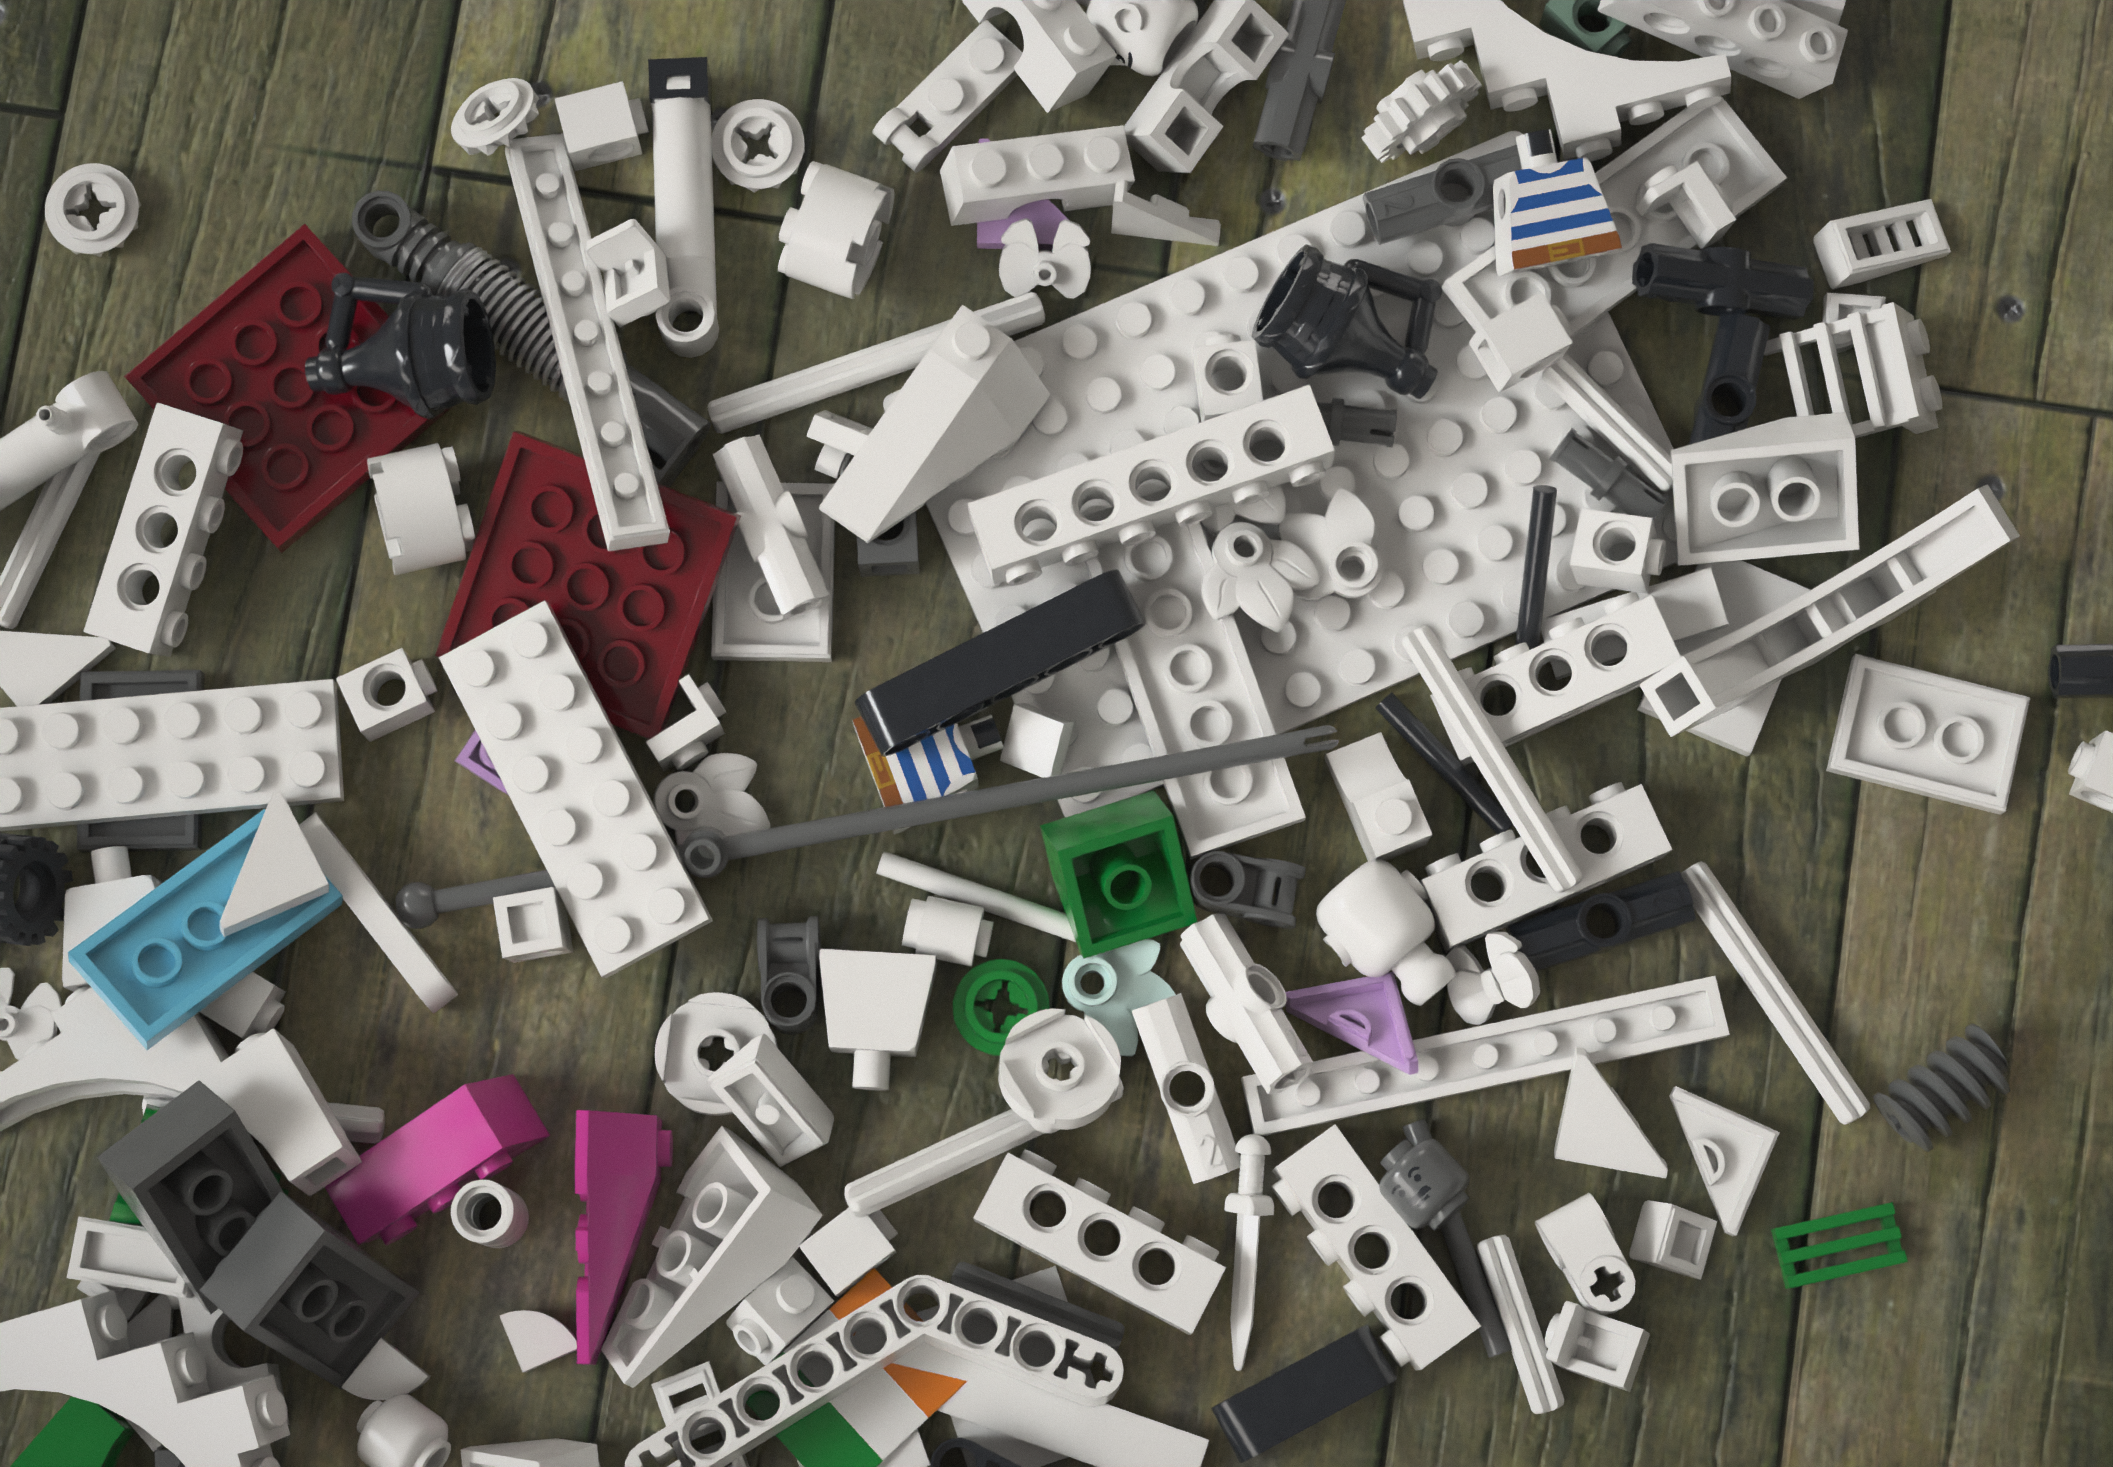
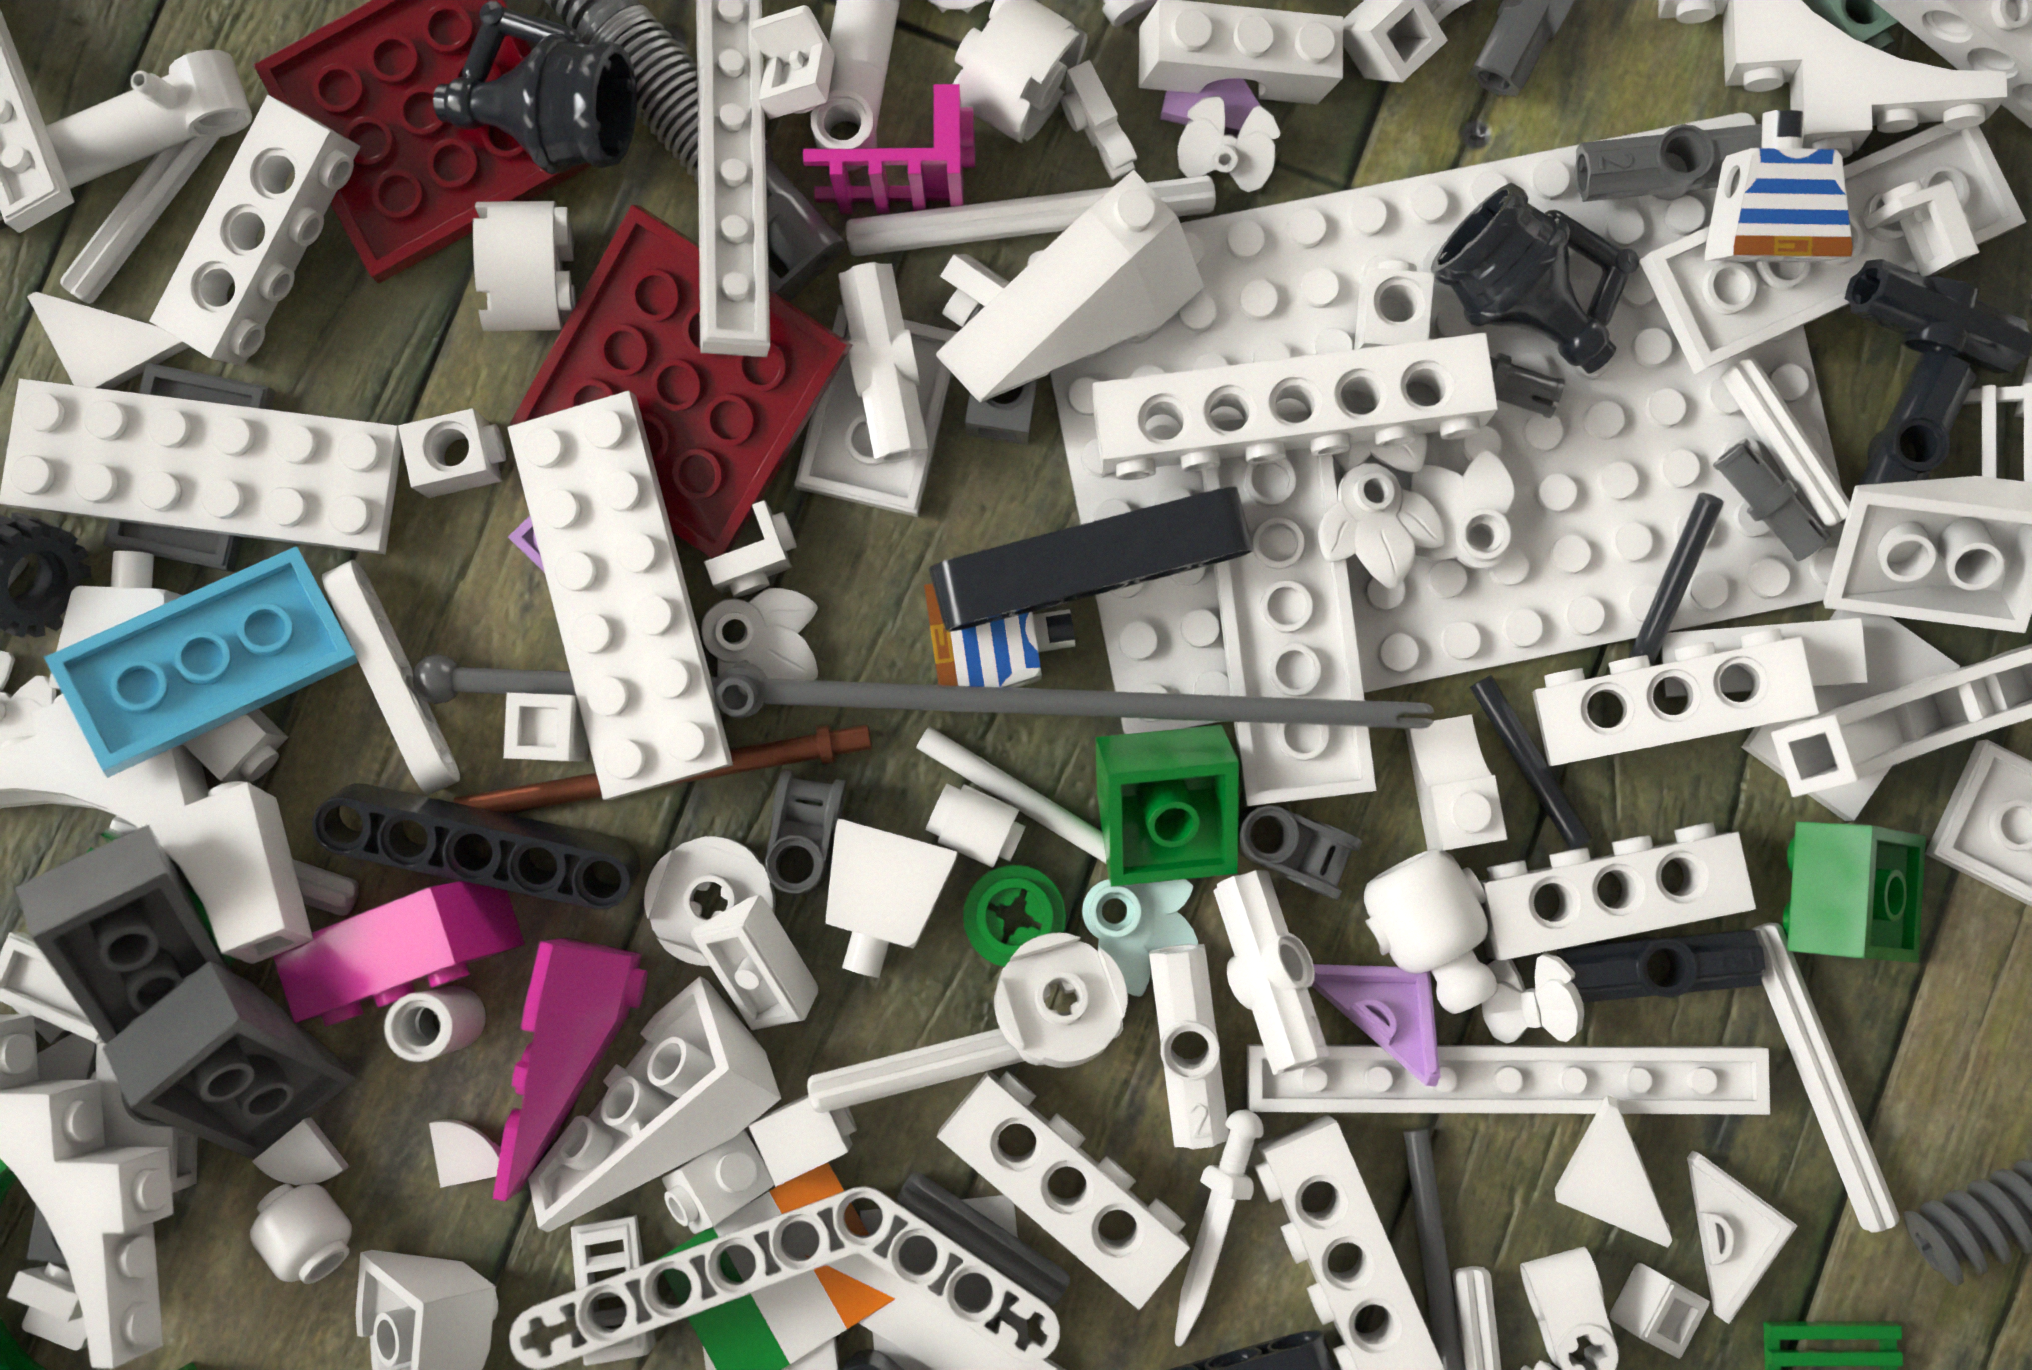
camera: 15 degrees right, 5 degrees up
white tile [220,790,329,937] -> none
white tile [1000,703,1074,778] -> none
white tile [1111,180,1221,246] -> none
white gear [1362,60,1482,163] -> none
dark grey head [1379,1138,1470,1231] -> none
white axle [1402,625,1583,893] -> none
white brick [1469,292,1573,393] -> none
white brick [1570,508,1665,594] -> none
none -> black beam [312,783,640,909]
none -> copper bar [453,724,872,814]
none -> dark pink plate [803,84,975,214]
none -> white plate [1061,60,1137,181]
none -> slope [1783,821,1926,963]

